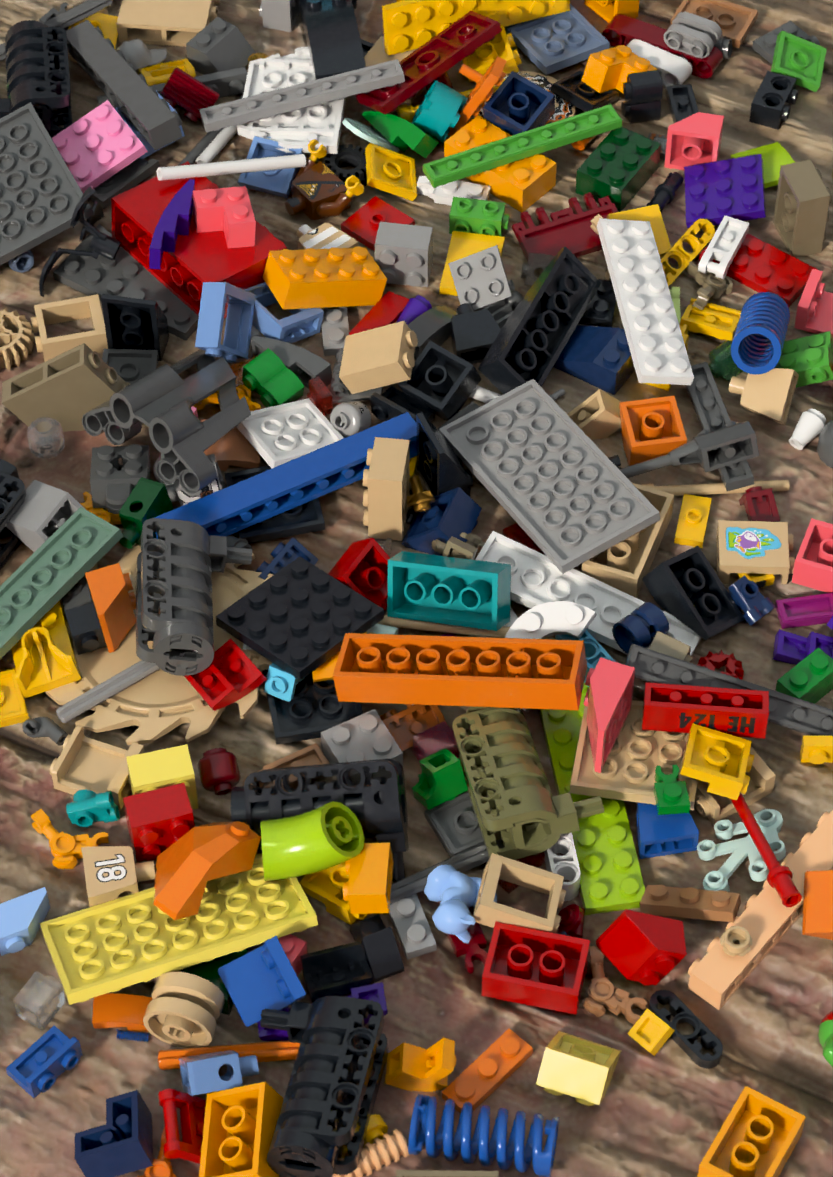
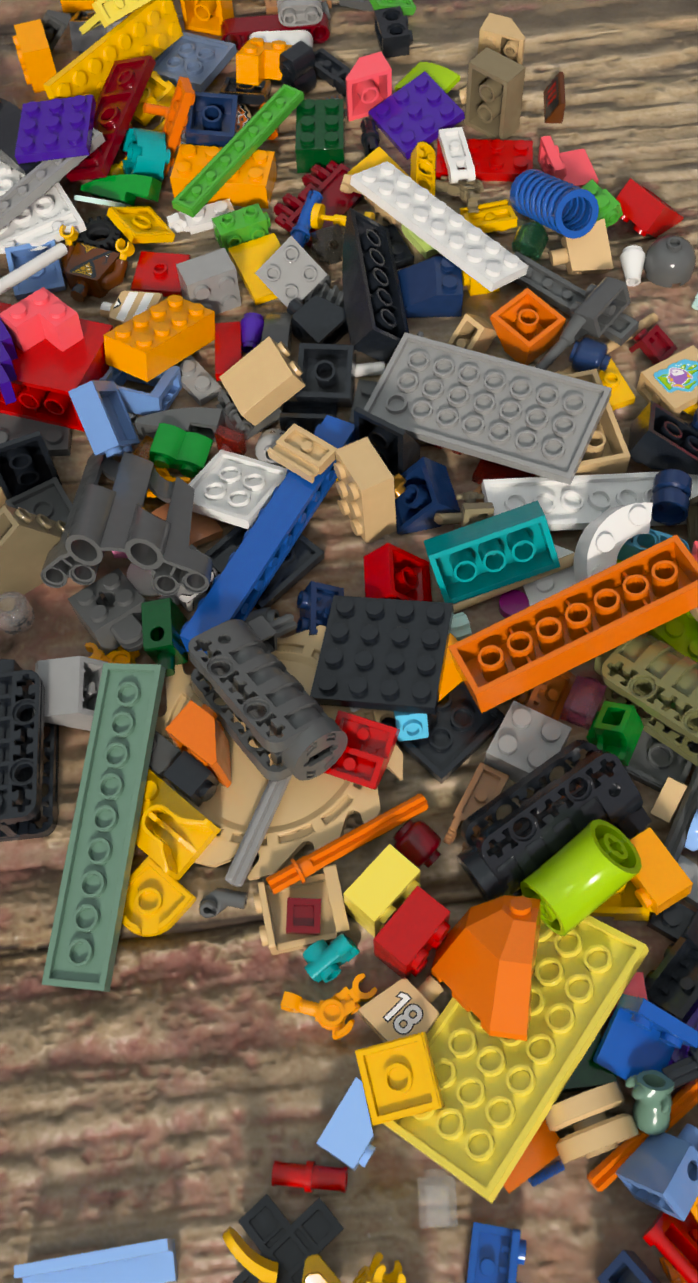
camera: 30 degrees left, 10 degrees up
none -> dark purple plate [15,94,96,164]
none -> orange axle [266,794,429,895]
none -> tan plate [267,423,337,483]
none -> dark red plate [286,898,321,935]
none -> blue pin [290,190,323,248]
none -> yellow wheel [310,203,375,230]
none -> yellow plate [355,1032,445,1126]
none -> dark blue head [568,337,611,374]
none -> sand green animal [625,1070,674,1136]
none -> tan piece [650,776,687,823]

